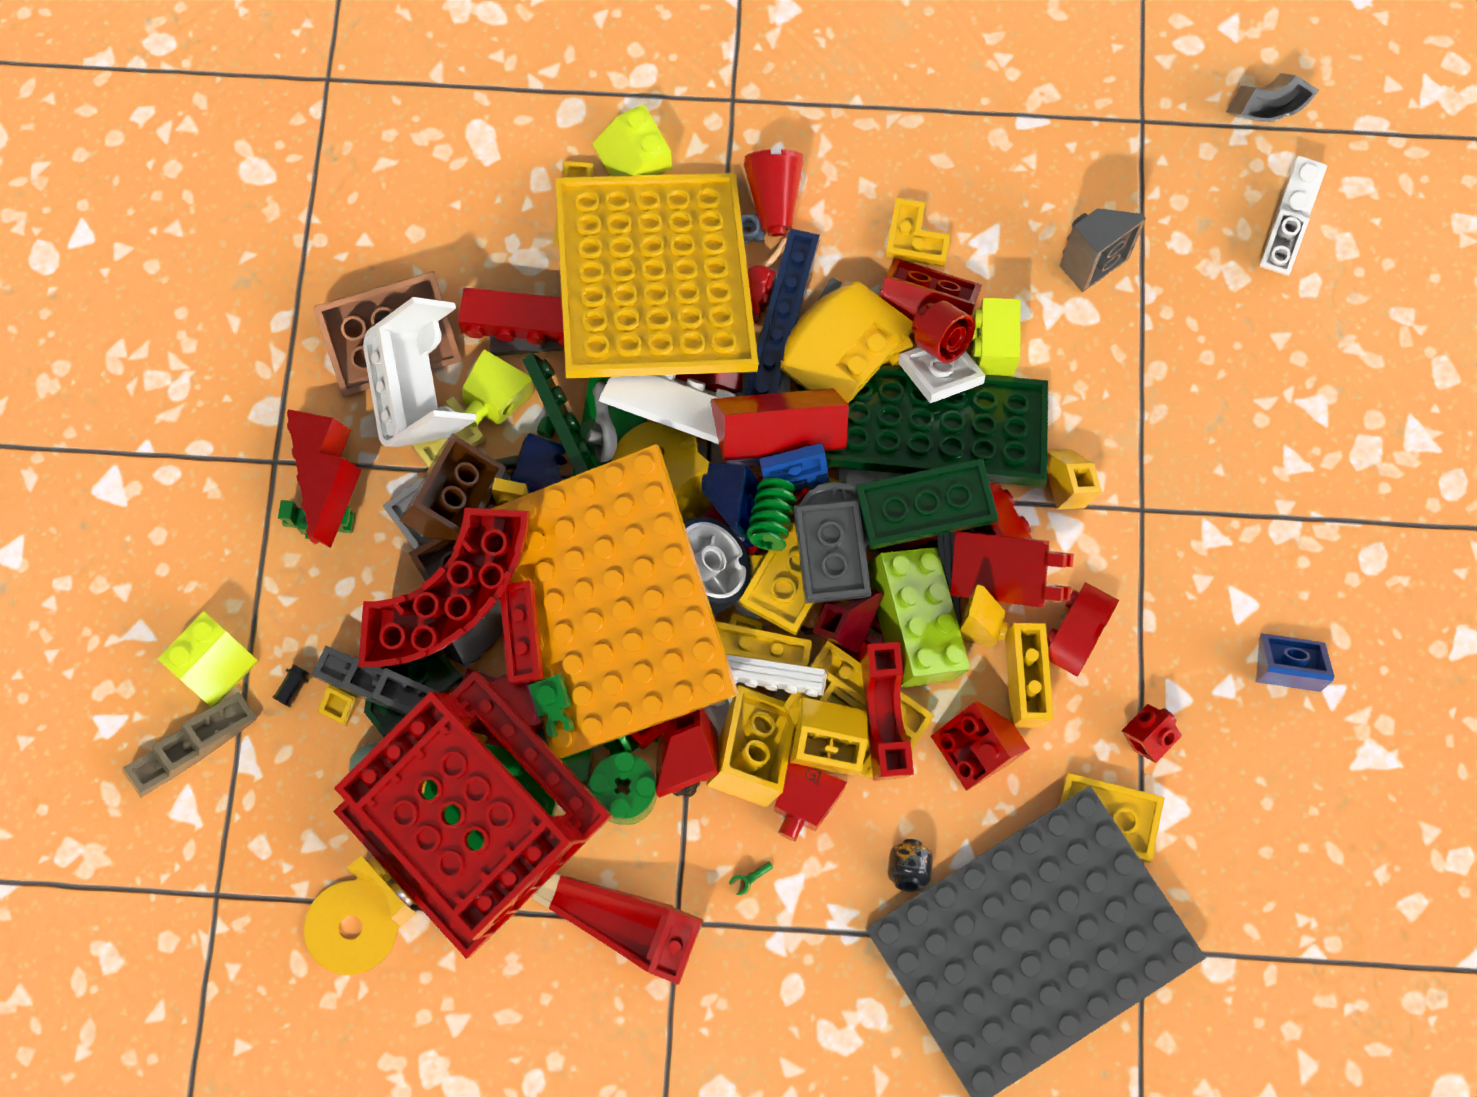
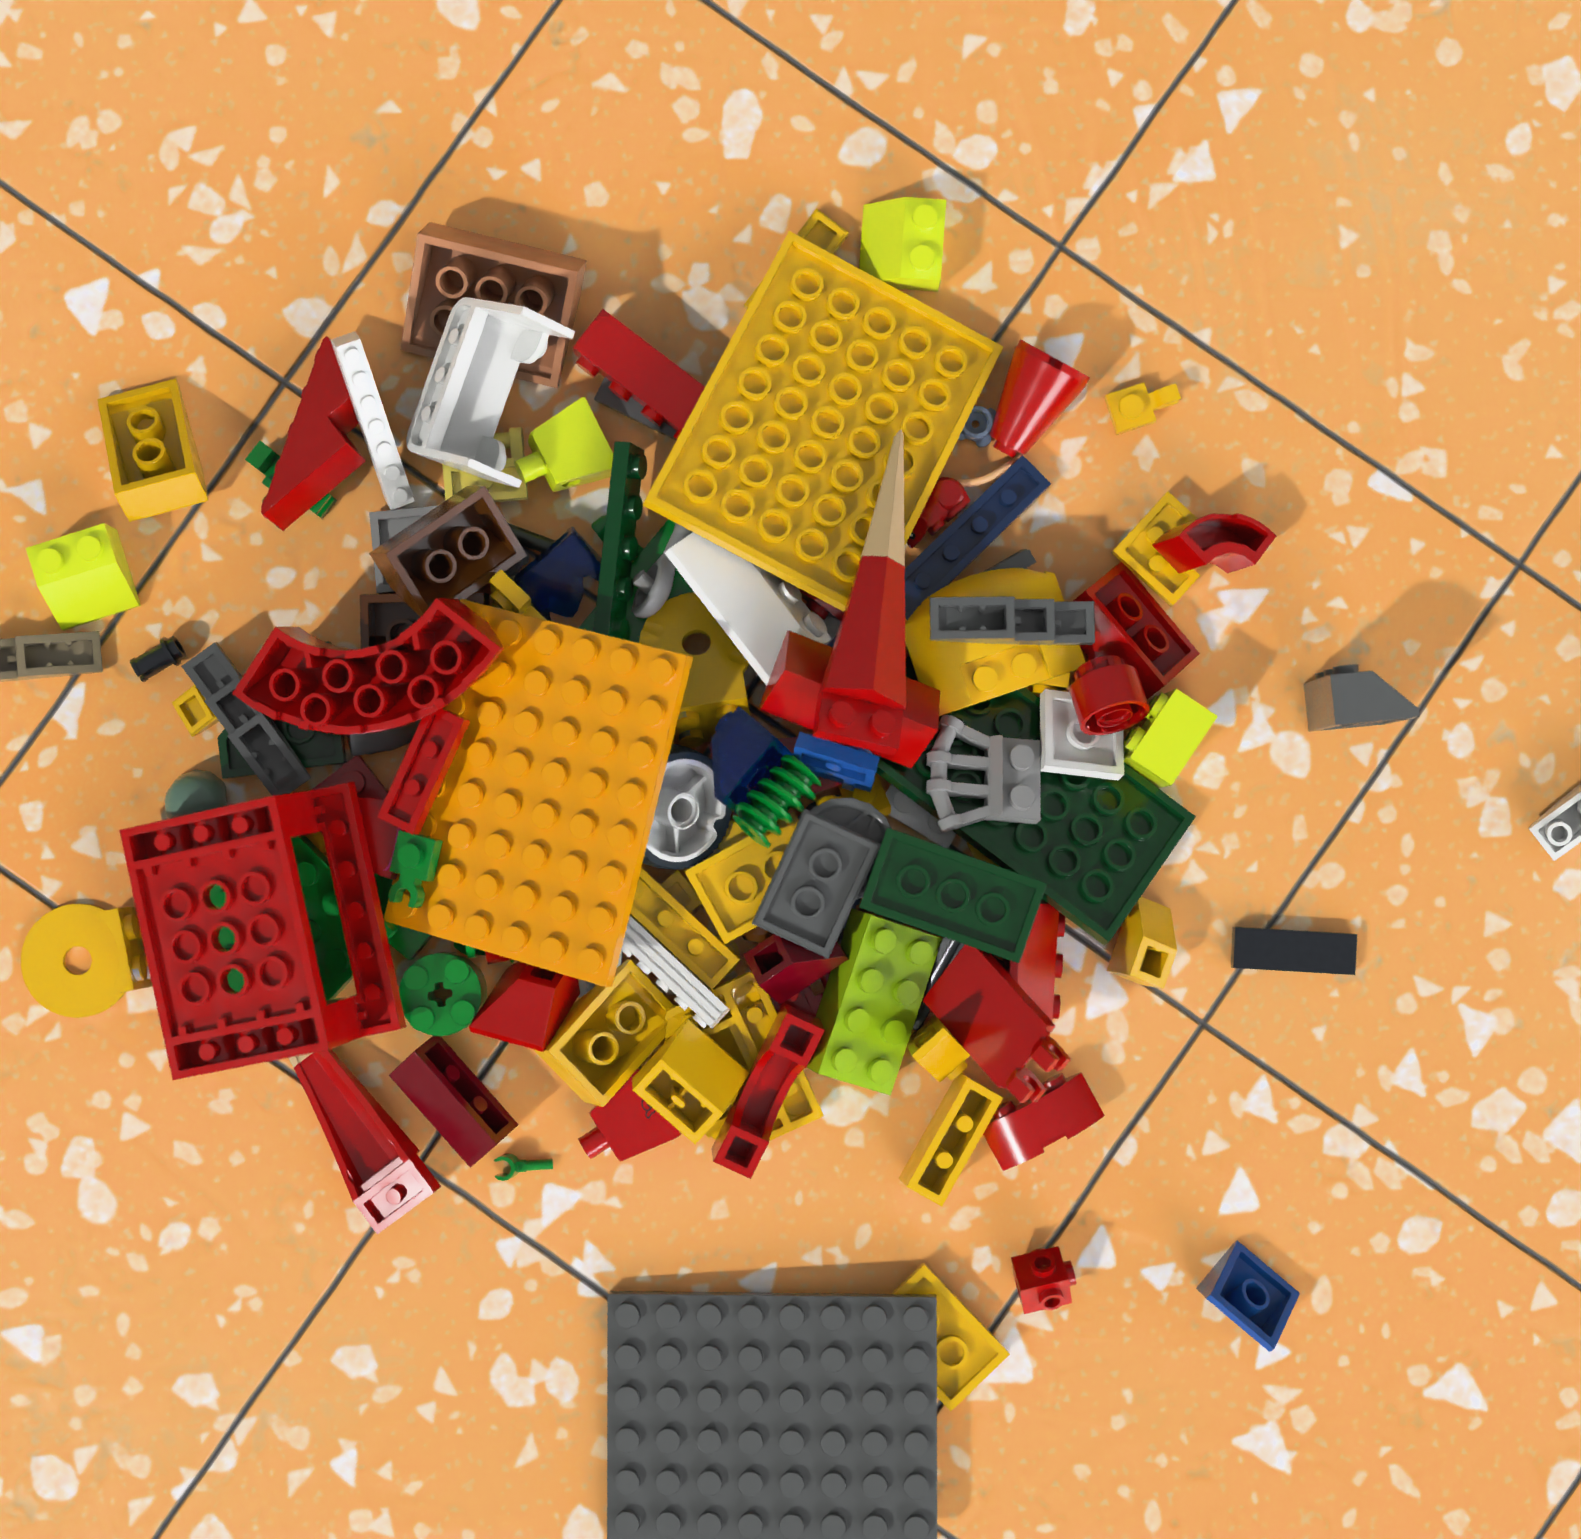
camera: 25 degrees right, 15 degrees up
head [888,839,933,892] -> none
red slope [931,701,1030,791] -> none
none -> yellow slope [97,378,209,522]
none -> white piece [331,331,415,510]
none -> dark red brick [389,1036,519,1168]
none -> red plate [813,430,906,755]
none -> light grey plate [926,715,1041,833]
none -> dark grey slope [930,596,1095,645]
none -> yellow plate [1104,382,1181,435]
none -> red brick [1152,513,1277,574]
none -> black tile [1231,927,1357,975]

